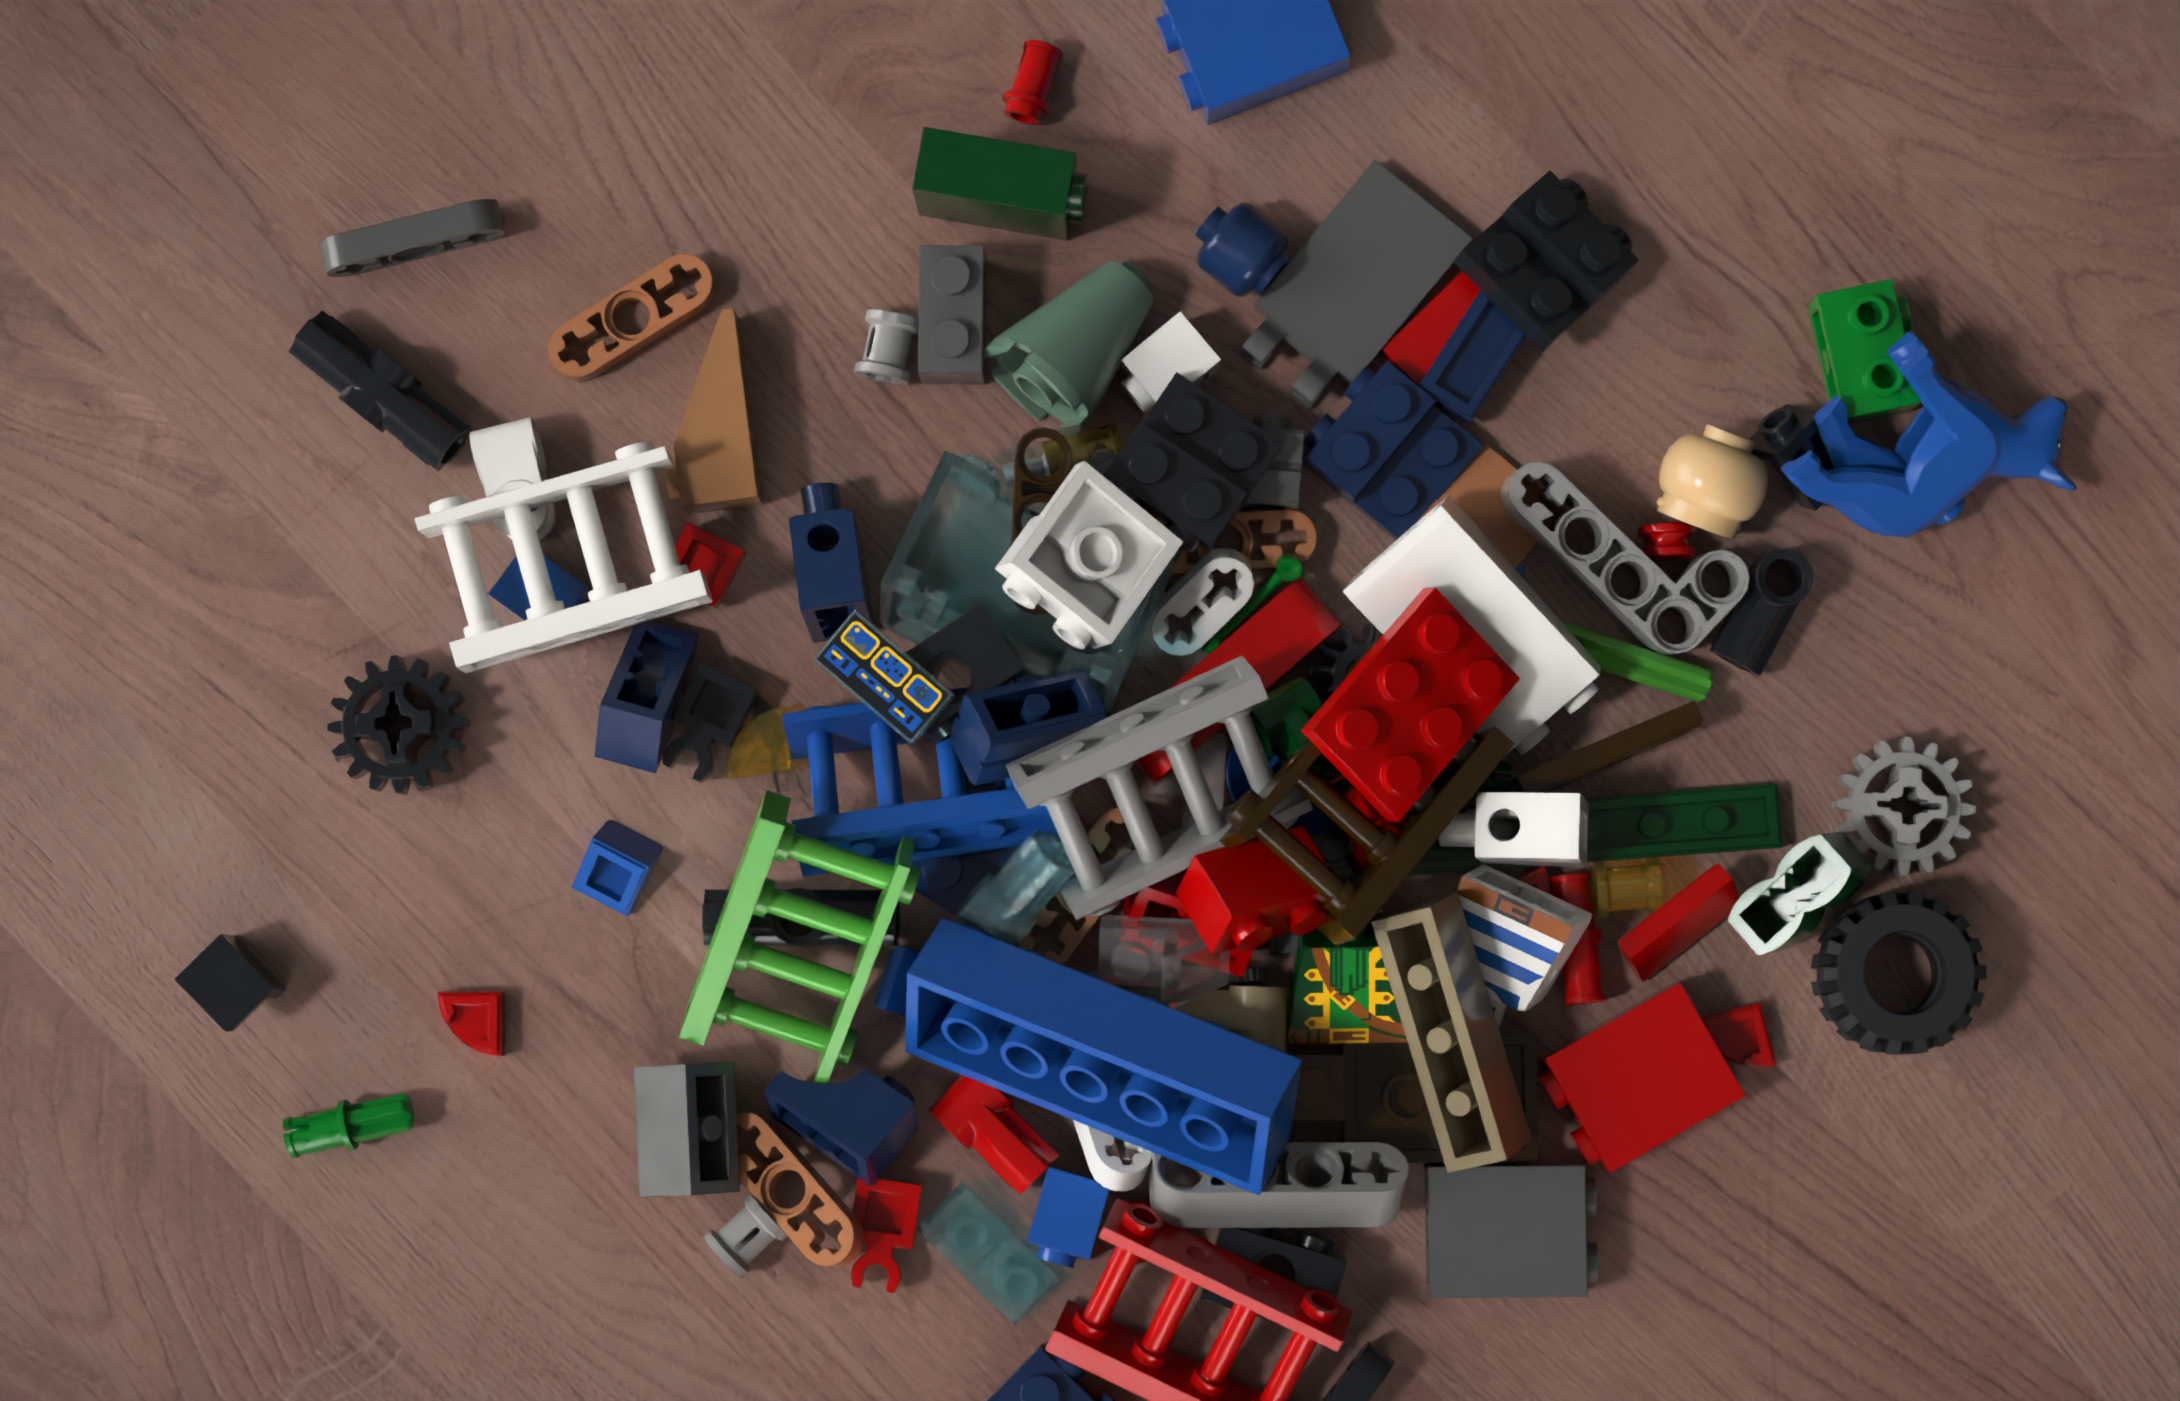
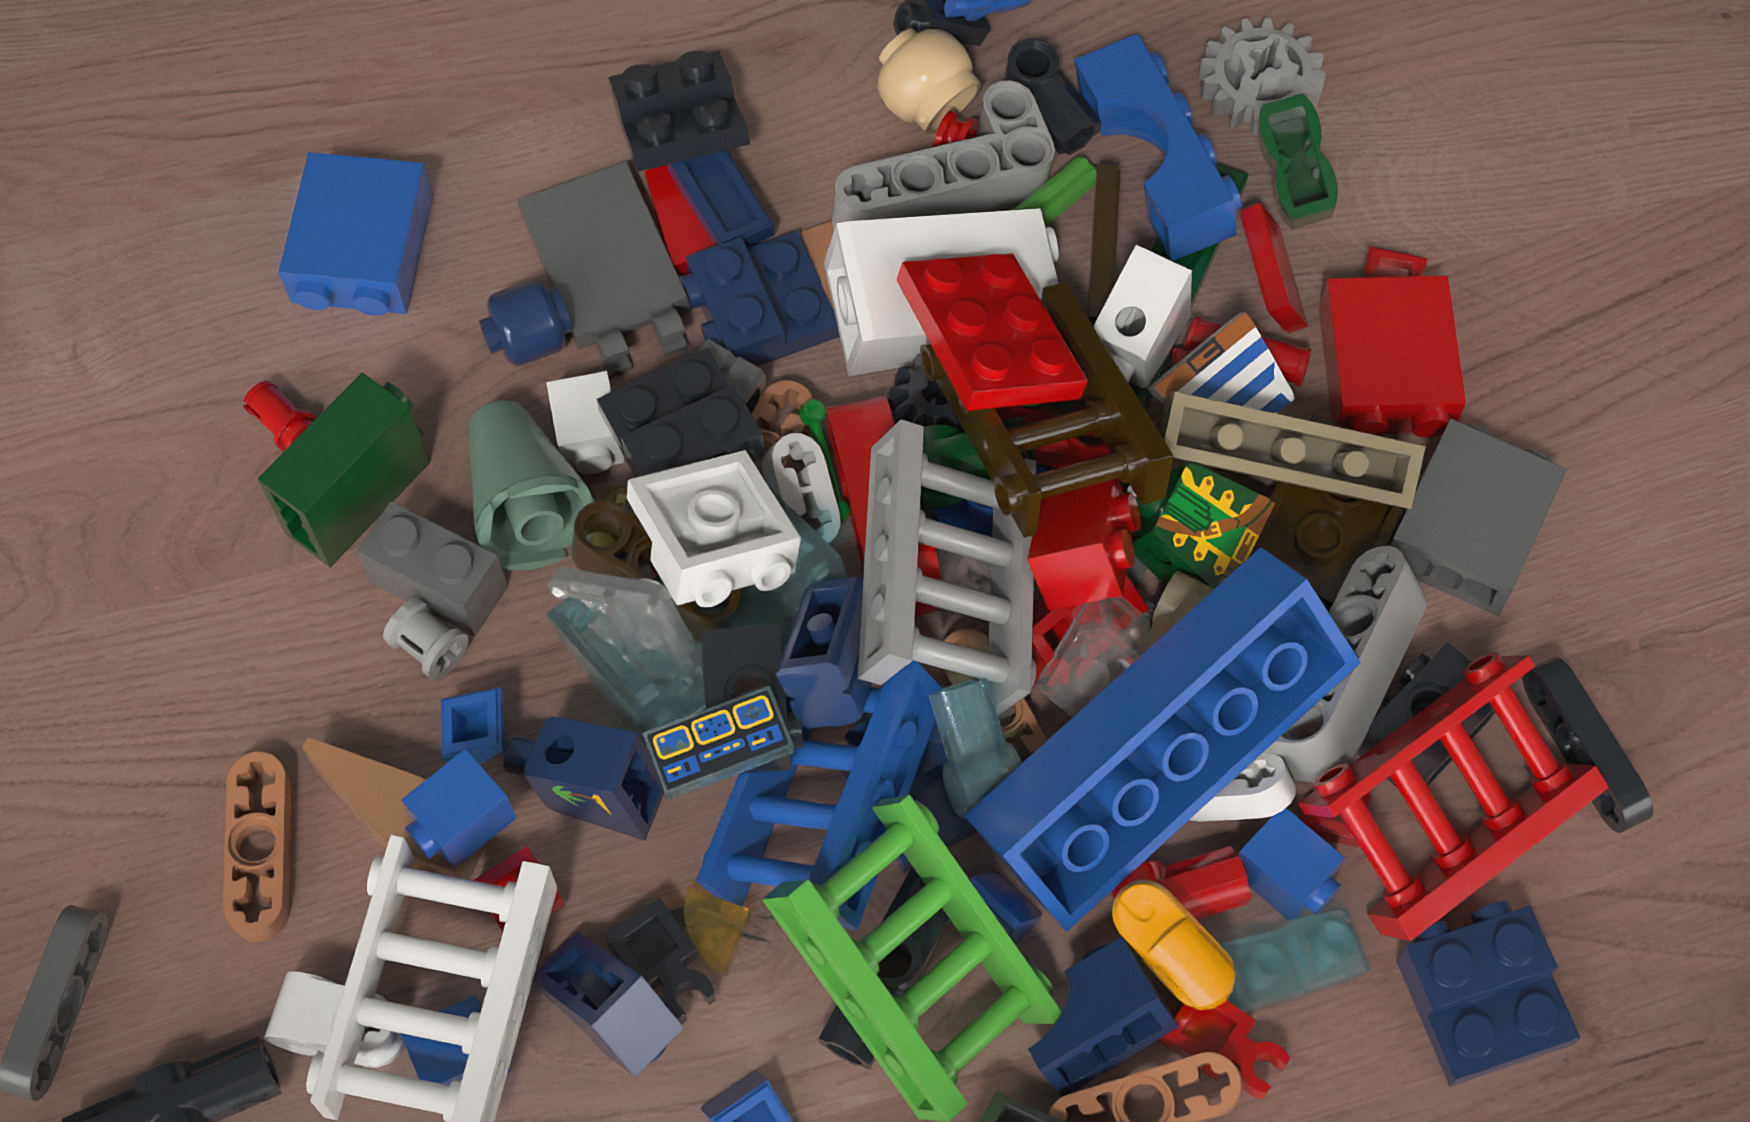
camera: 70 degrees left, 20 degrees down
clear yellow bush [1591,857,1663,919] -> none
black tyre [1811,892,1987,1055] -> none
none -> blue brick [401,749,516,869]
none -> blue slope [441,687,505,765]
none -> clear wing [548,566,703,687]
none -> blue arch [1074,34,1242,261]
none -> light orange arm [1112,880,1235,1010]

